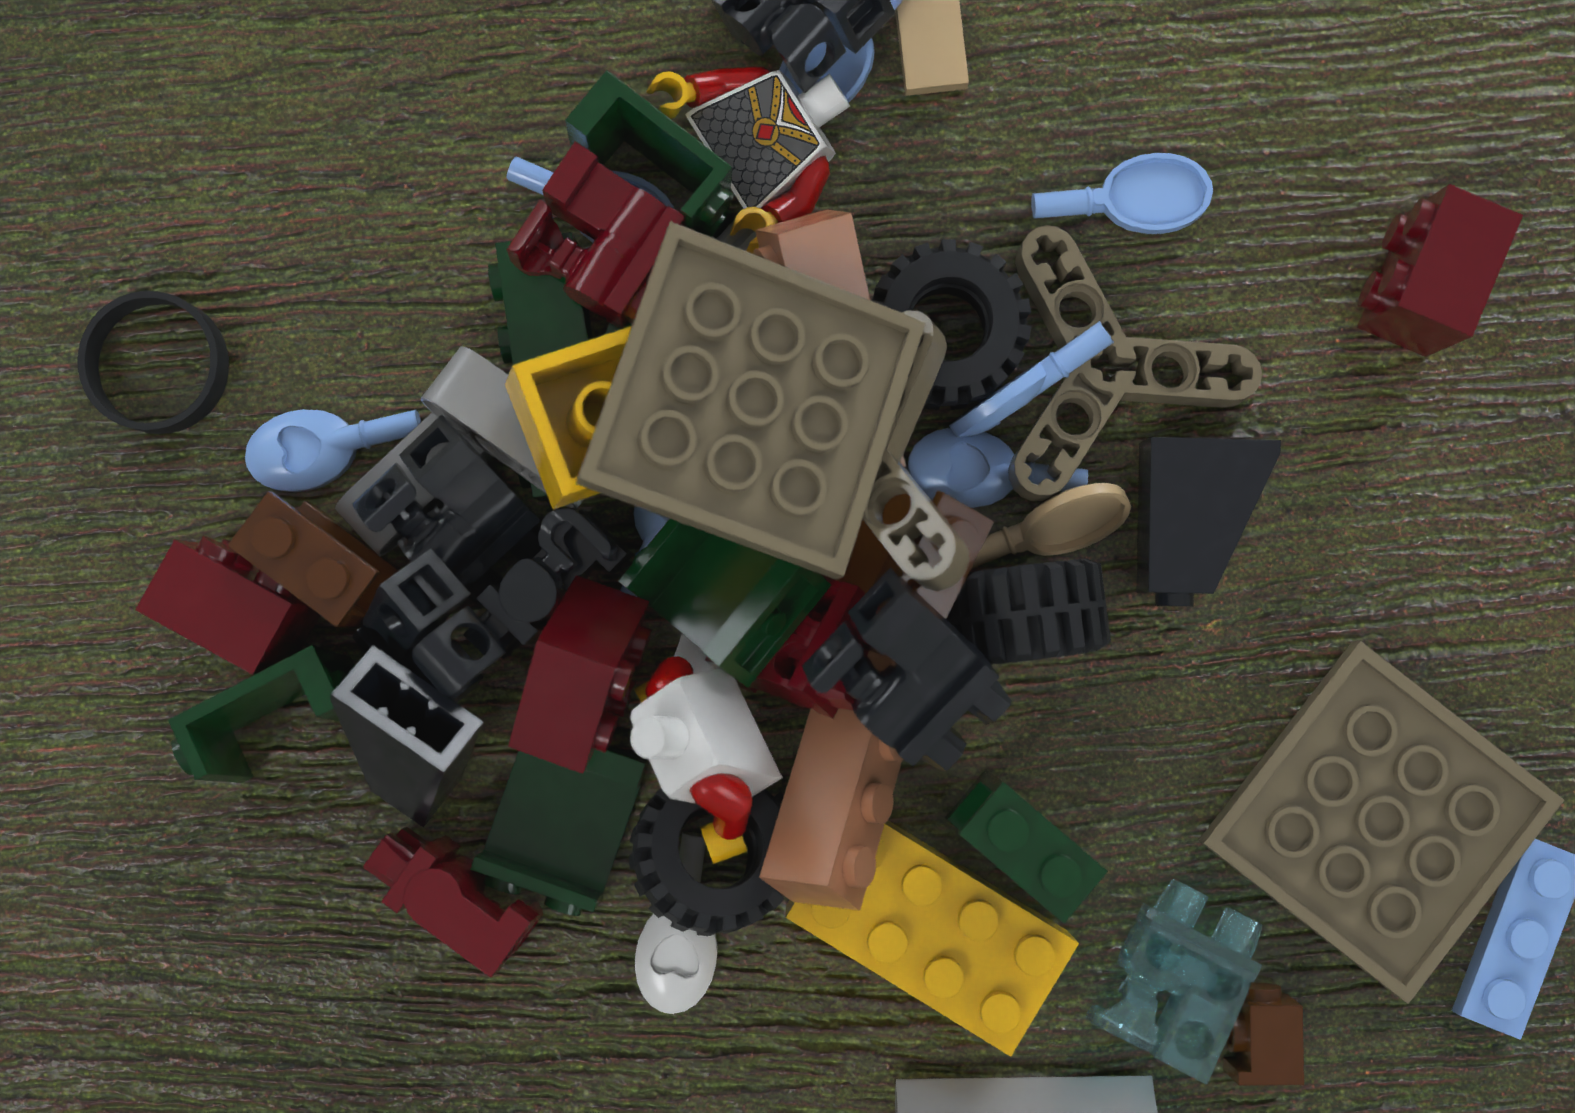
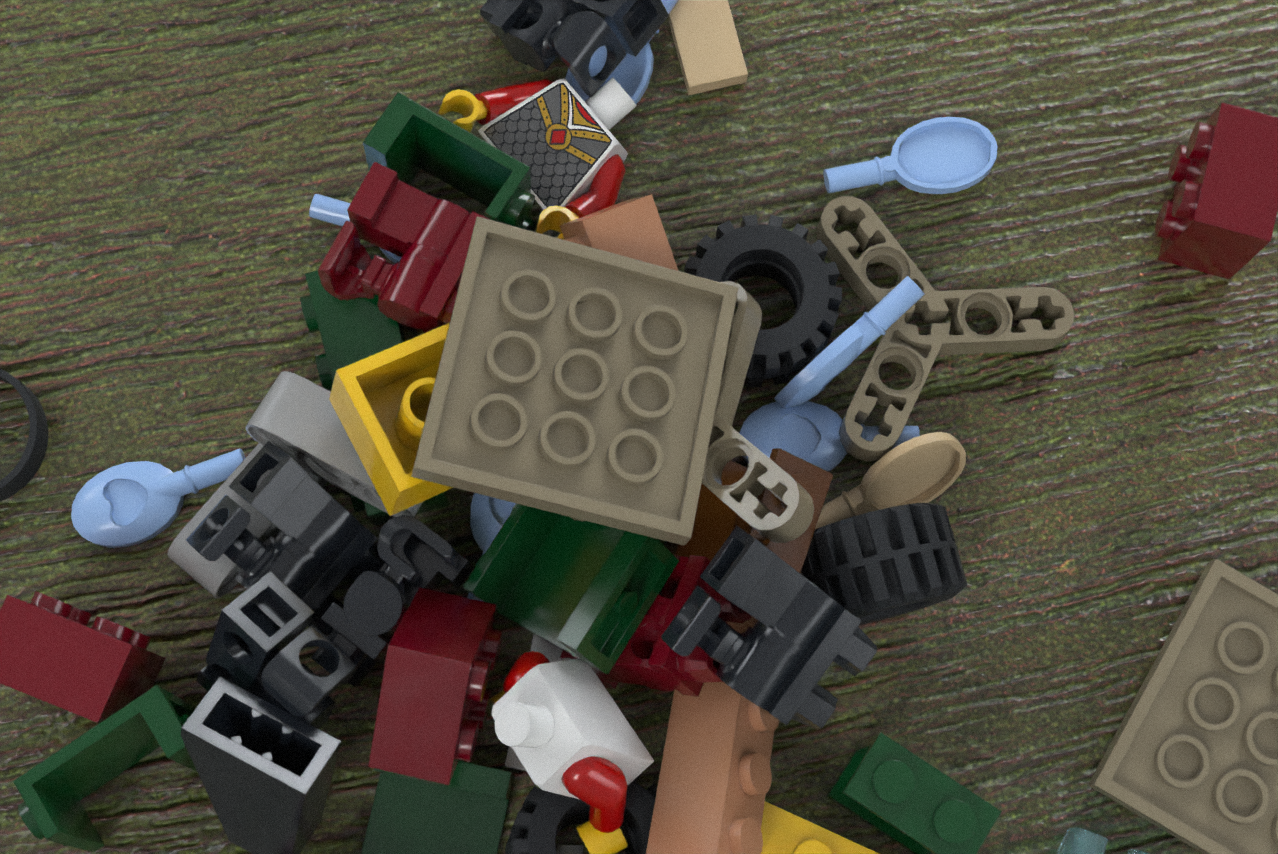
camera: 10 degrees left, 10 degrees down
reddish brown panel [227,491,401,627] -> none
black slope [1136,437,1281,607] -> none

